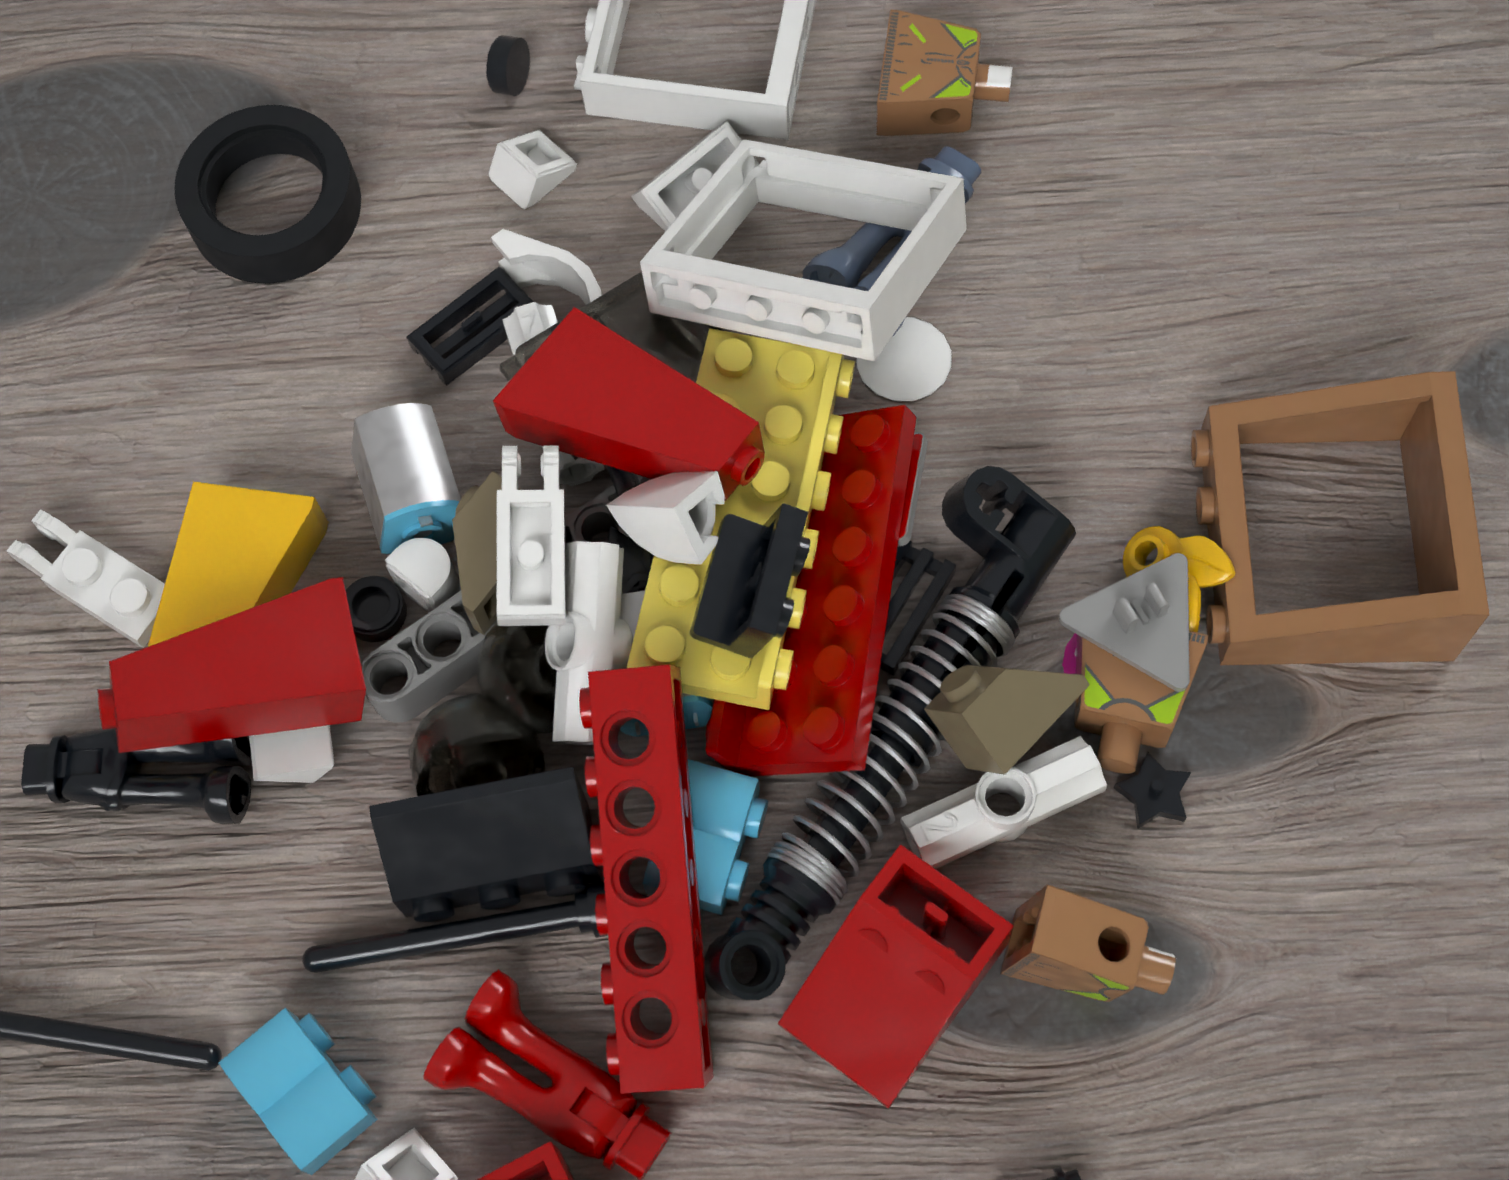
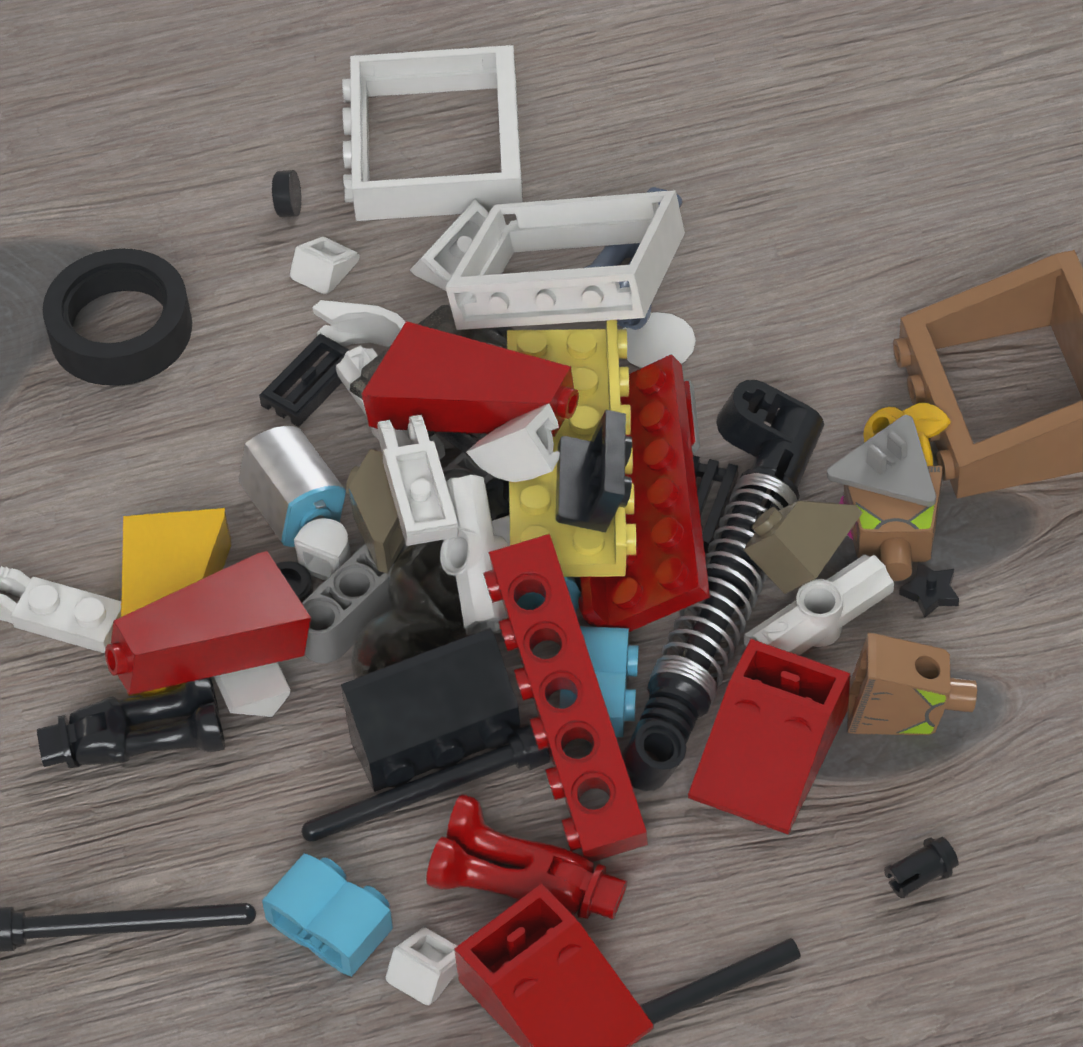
camera: 15 degrees left, 15 degrees down
medium nougat torso [877,9,1013,136] -> none

